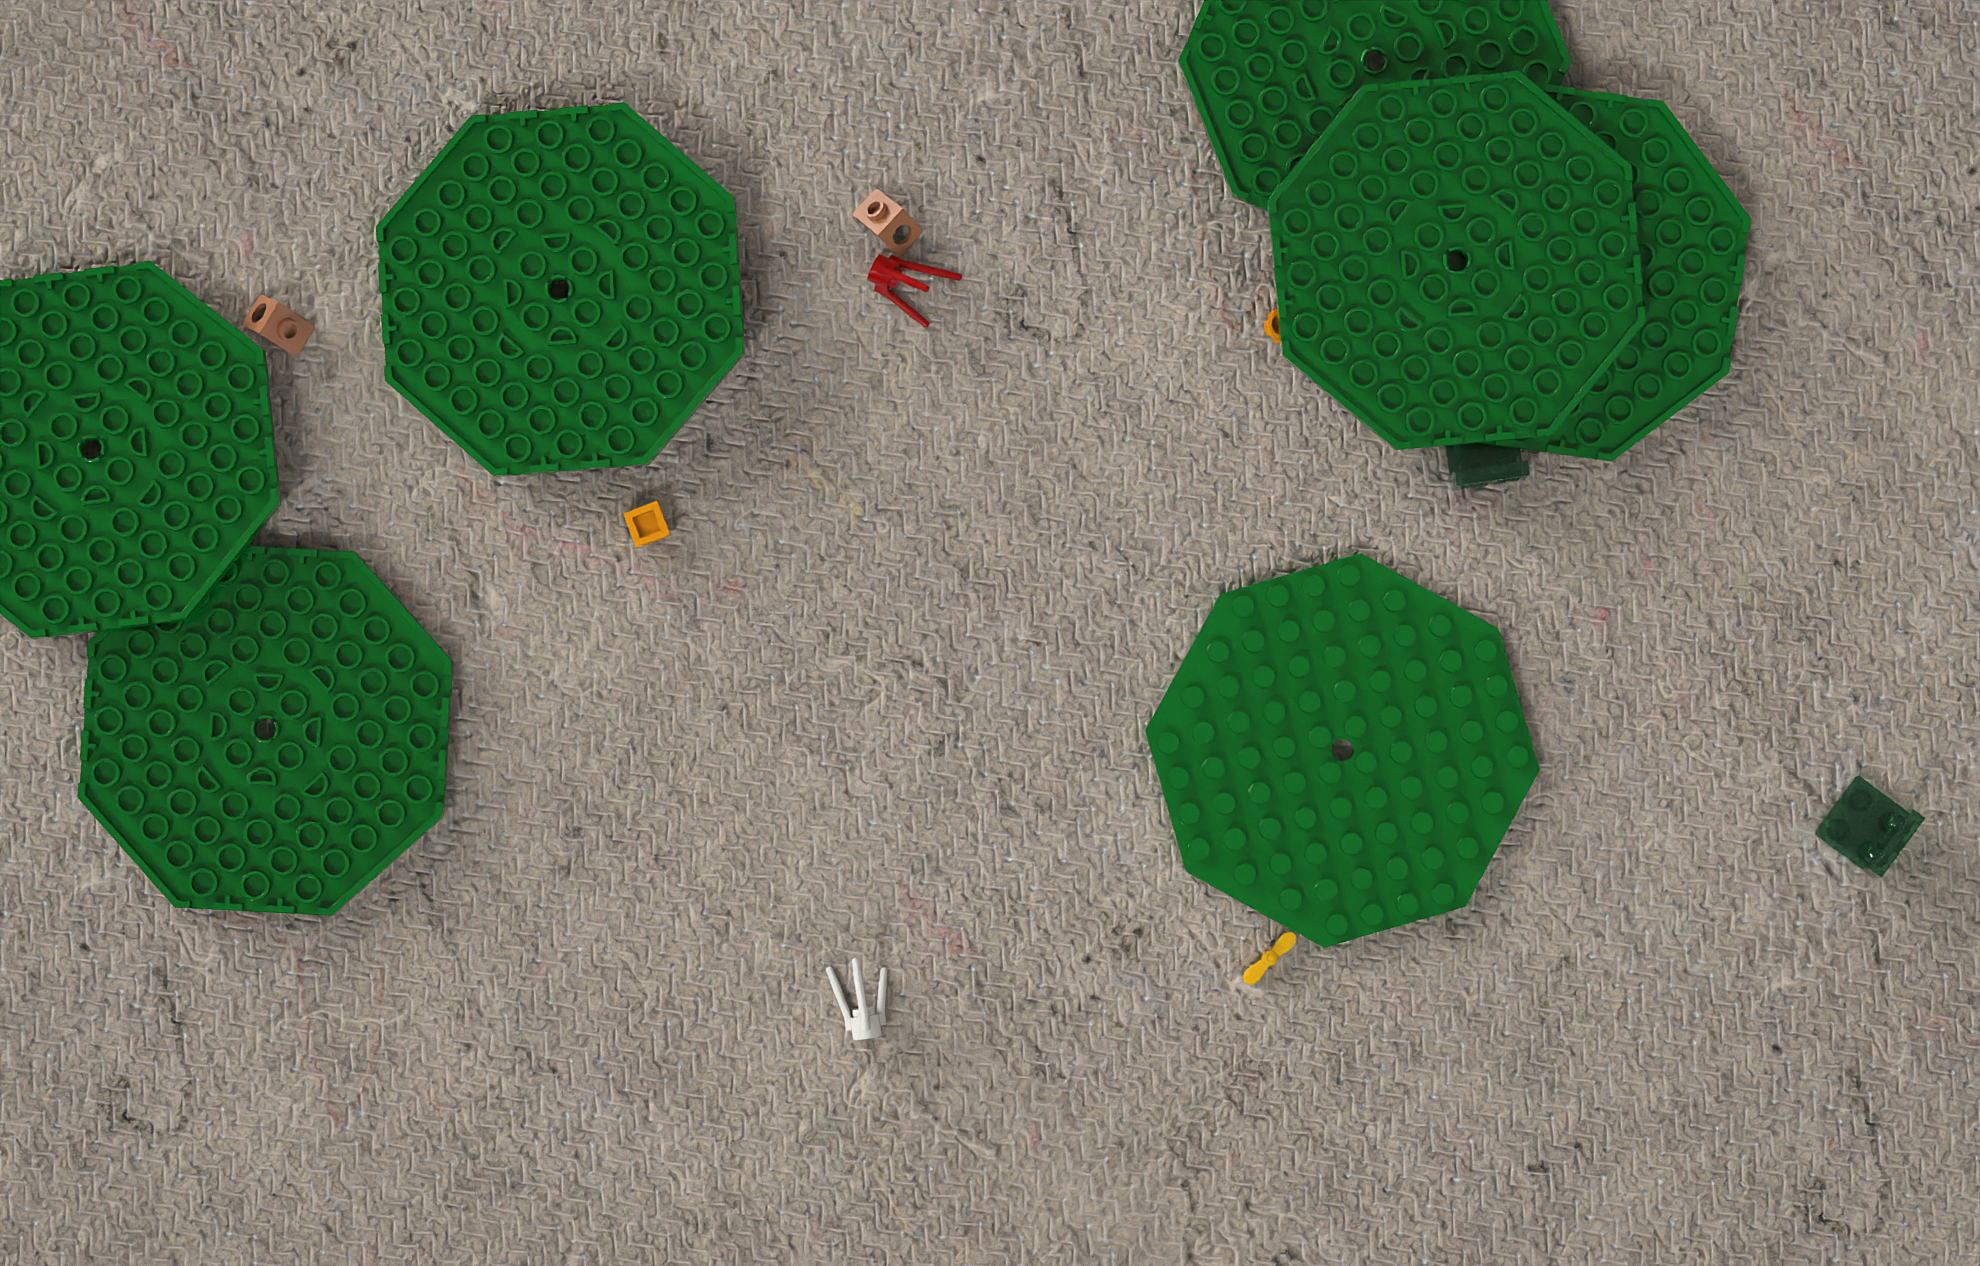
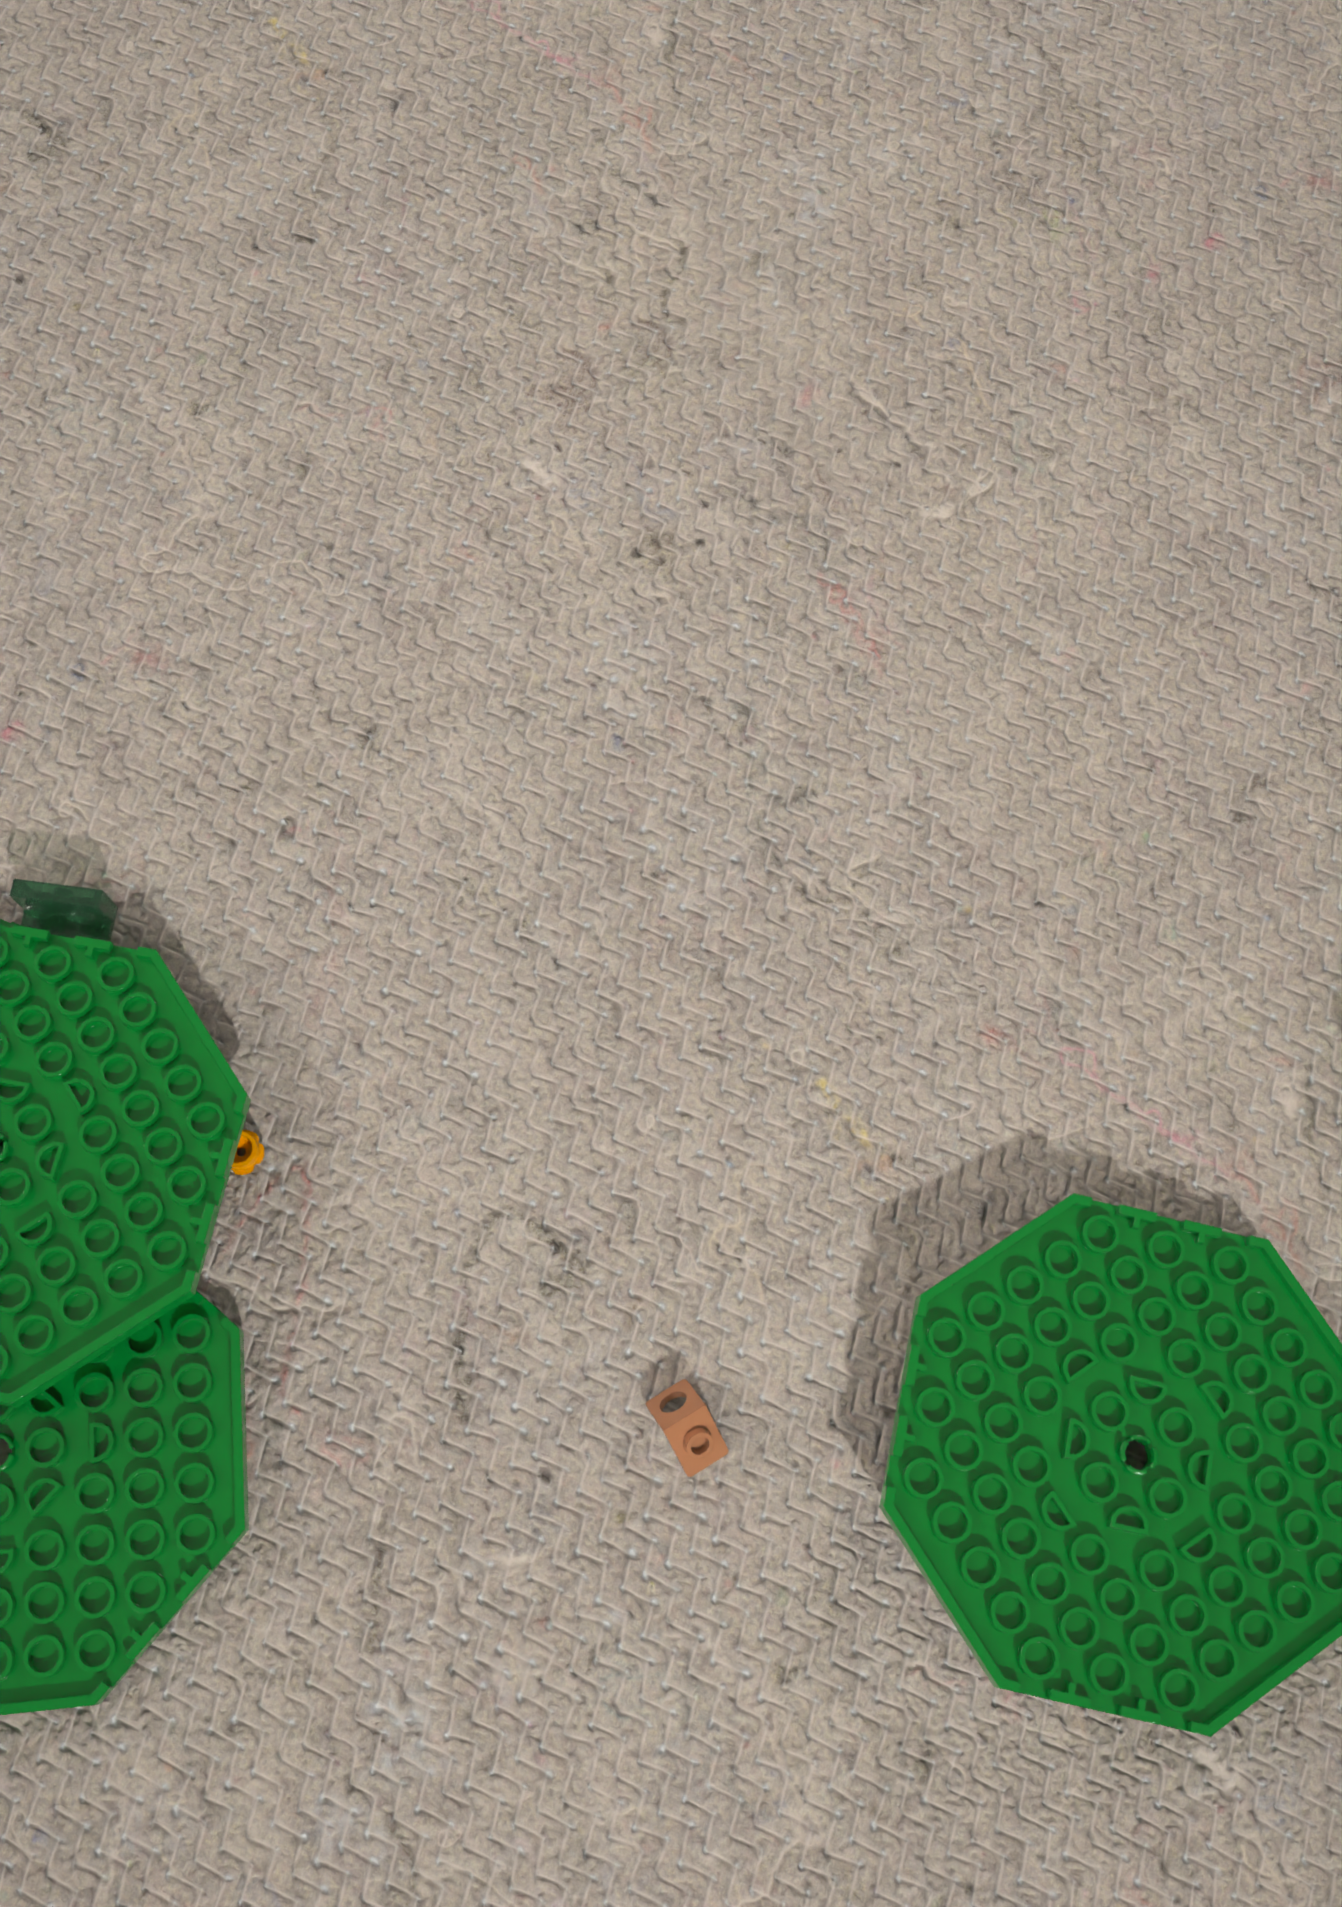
camera: 165 degrees left, 15 degrees down
light orange plate [623,501,671,549] -> none
white plant [826,958,887,1040] -> none
red plant [867,254,962,327] -> none
green plate [1145,553,1540,948] -> none
yellow piece [1243,932,1297,985] -> none

